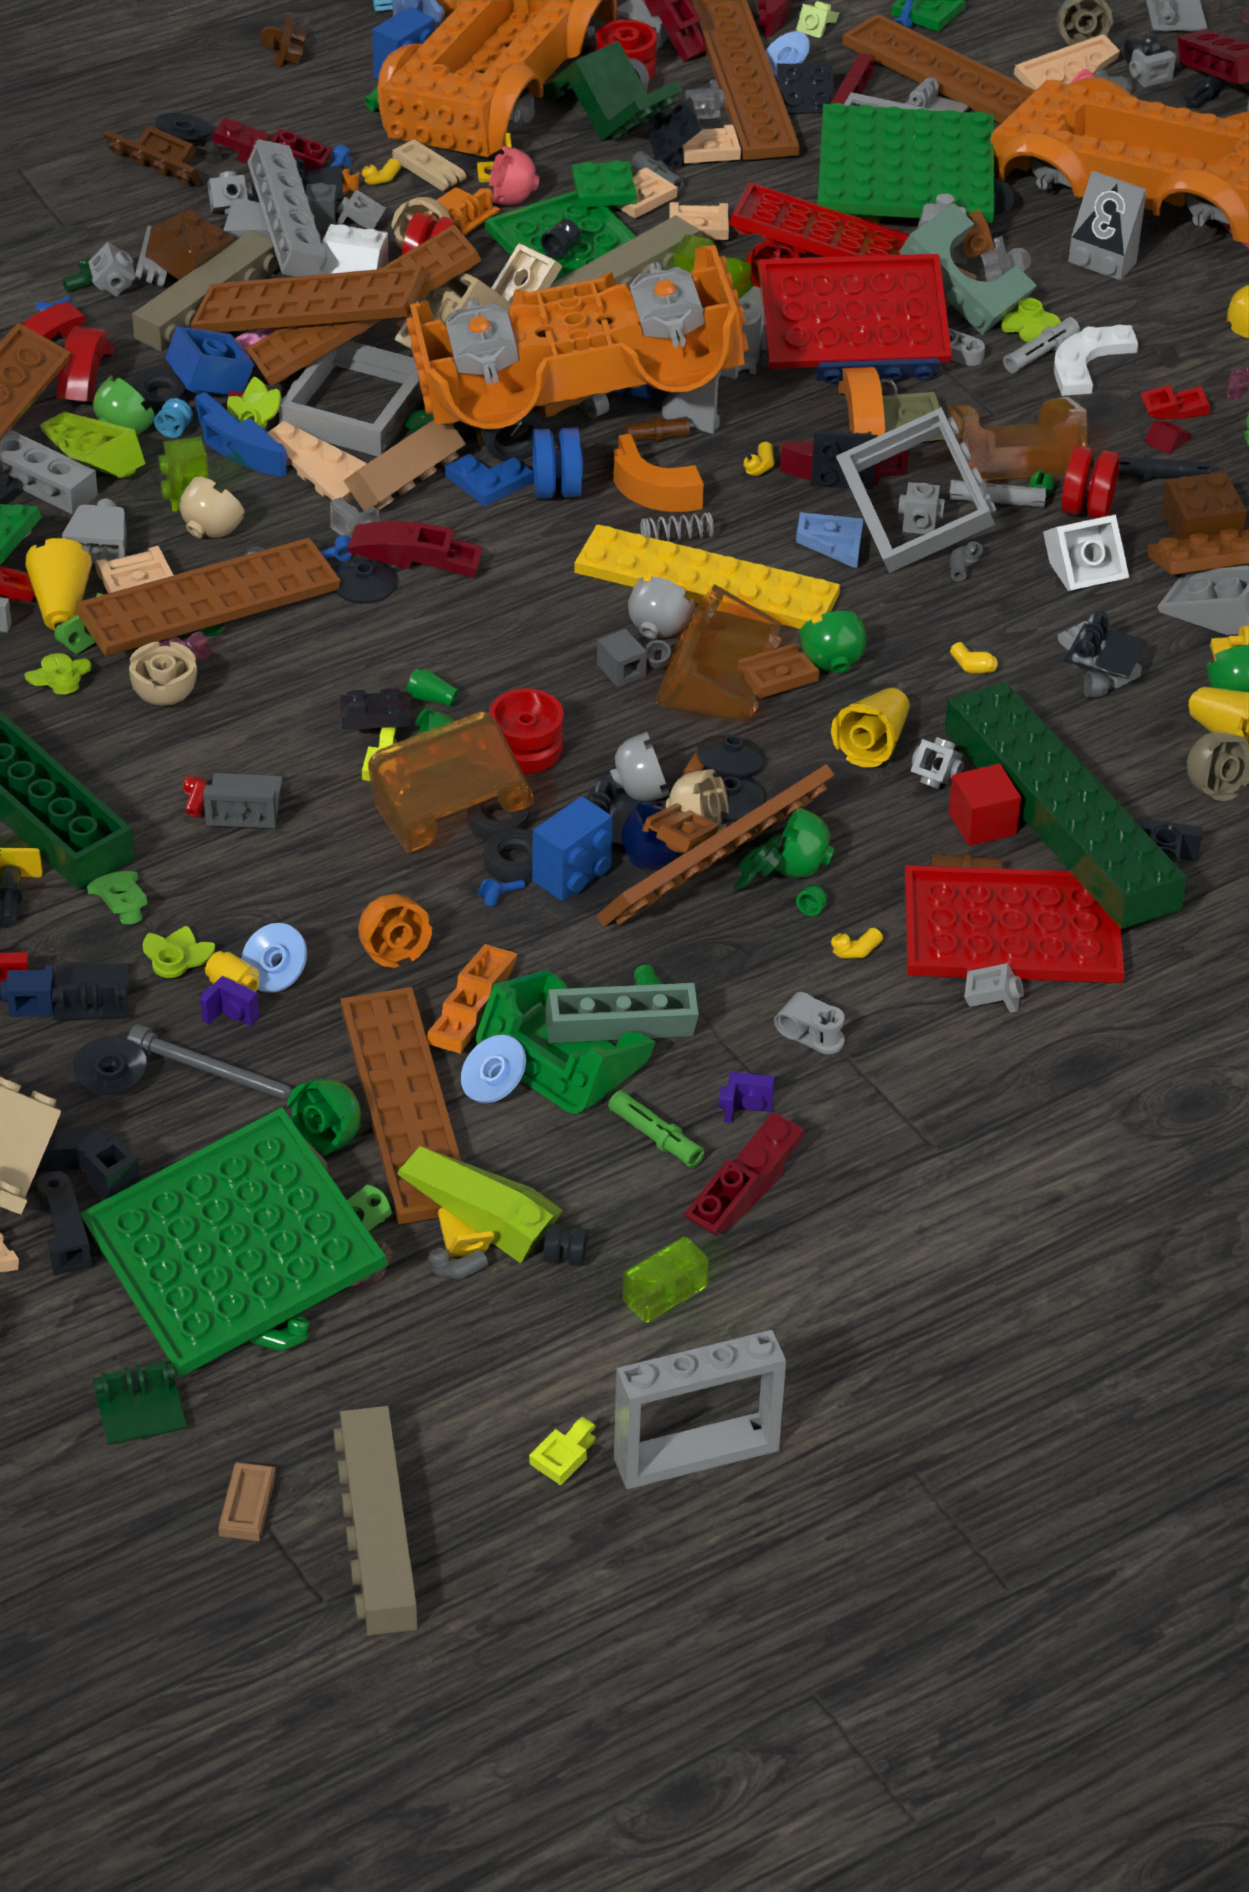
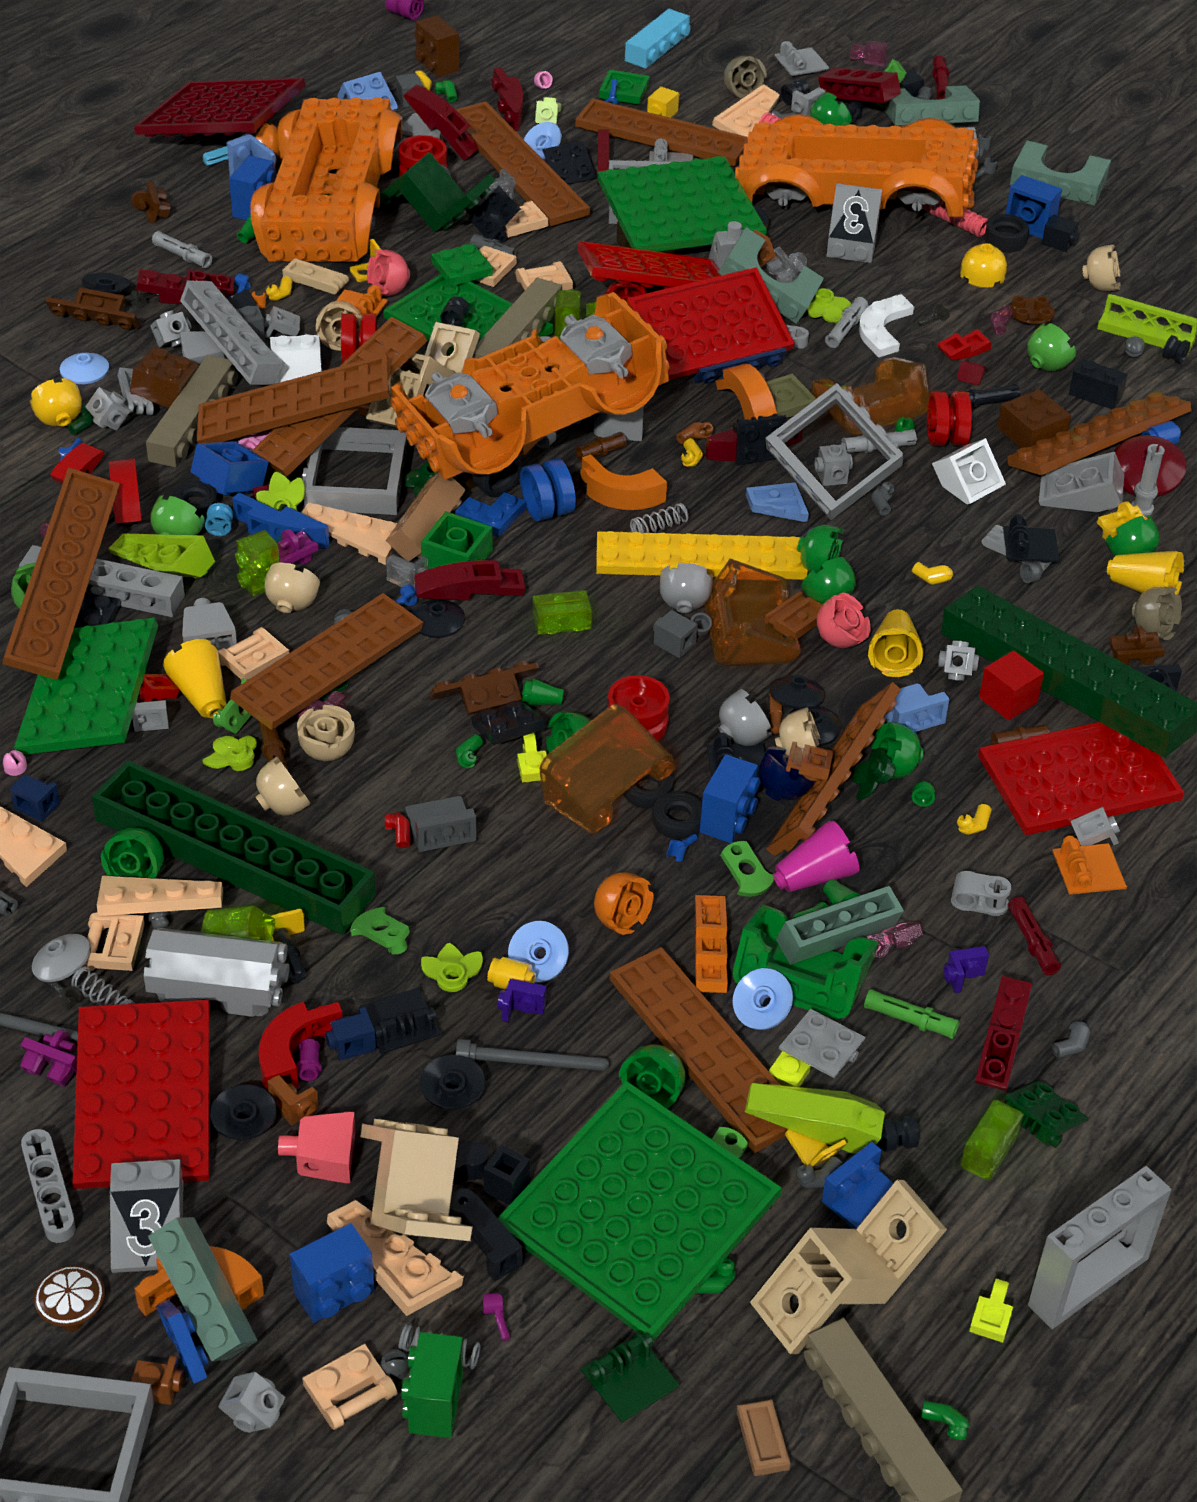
camera: 20 degrees left, 0 degrees up
none -> yellow cylinder [30,378,82,427]
none -> light blue dish [60,353,109,384]
none -> light grey pin [152,231,212,268]
none -> tan cylinder [255,757,311,816]
none -> reddish brown pin [258,720,287,769]
none -> magenta hips [264,529,318,564]
none -> green brick [421,511,492,569]
none -> reddish brown bracket [429,661,540,716]
none -> green arm [456,734,483,769]
none -> magenta hand [483,1293,510,1341]
none -> clear neon green brick [532,590,592,635]
none -> yellow brick [647,87,679,118]
none -> dark orange arm [676,422,714,444]
none -> bright green piece [720,841,774,897]
none -> tan bracket [750,1180,947,1354]
none -> neon yellow plate [769,1051,811,1087]
none -> dark pink cone [773,821,860,892]
none -> light grey hinge [779,1009,866,1078]
none -> green cylinder [797,525,843,574]
none -> green cylinder [810,92,852,126]
none -> coral cylinder [817,593,871,648]
none -> blue bracket [822,1142,894,1229]
none -> clear pink plate [866,922,923,958]
none -> medium blue bracket [883,684,949,732]
none -> green arm [921,1401,970,1440]
none -> dark green hinge [1003,1081,1089,1148]
none -> dark red pin [1008,896,1061,976]
none -> orange hinge [1052,836,1127,895]
none -> dark grey arm [1052,1021,1091,1058]
none -> reddish brown hips [1109,625,1165,665]

